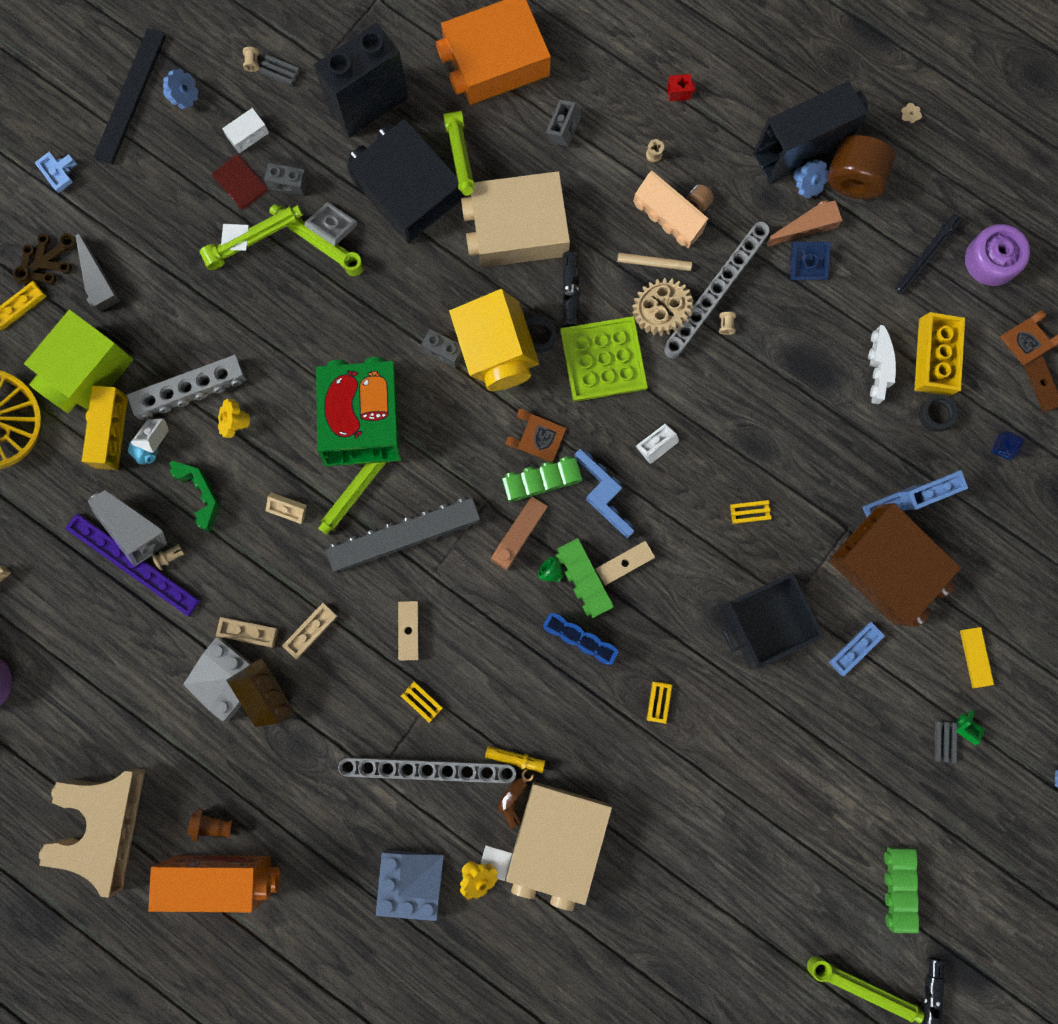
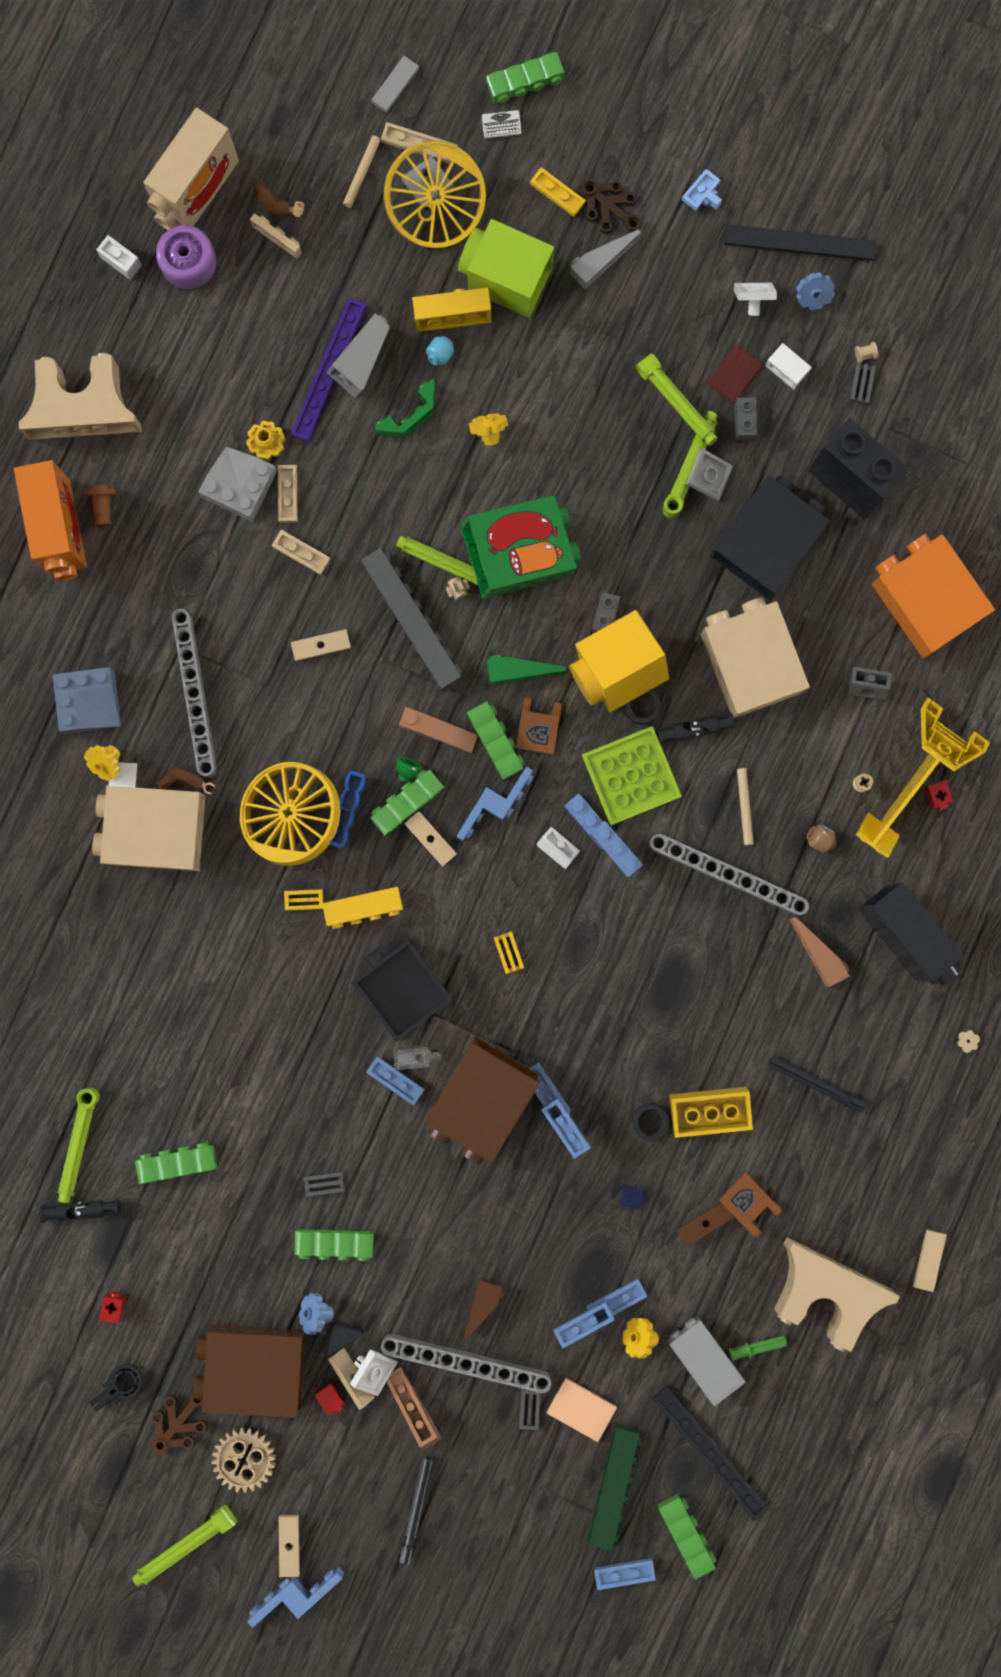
camera: 80 degrees right, 5 degrees up
light grey brick [127,355,247,420] -> none
white slope [131,419,169,453] -> none
tan pin [152,544,184,570] -> none
white sticker [221,224,248,251] -> none
dark brown slope [226,659,295,727] -> none
tan plate [266,492,307,524] -> none
yellow tile [401,682,443,723] -> none
lime piece [443,111,475,196] -> none
yellow pin [485,746,545,773] -> none
tan gear [632,278,694,336] -> none
light nougat slope [633,171,708,248] -> none
tan bush [719,312,736,335] -> none
dark blue slope [789,241,831,280] -> none
medium blue plant [794,159,829,199] -> none
reddish brown piece [827,135,895,199] -> none
white slope [868,325,896,404] -> none
green bracket [956,710,985,746] -> none
yellow tile [960,627,994,688] -> none
medium lavender wheel [965,224,1030,286] -> none
none -> red brick [99,1291,126,1324]
none -> yellow piece [240,762,340,866]
none -> yellow plant [246,421,285,461]
none -> bright green brick [294,1229,374,1261]
none -> yellow brick [322,887,403,929]
none -> clear torso [393,1047,439,1070]
none -> tan gear [446,577,470,600]
none -> green slope [487,655,566,685]
none -> medium blue bracket [564,793,643,878]
none -> white tile [734,283,777,316]
none -> yellow piece [856,698,990,858]

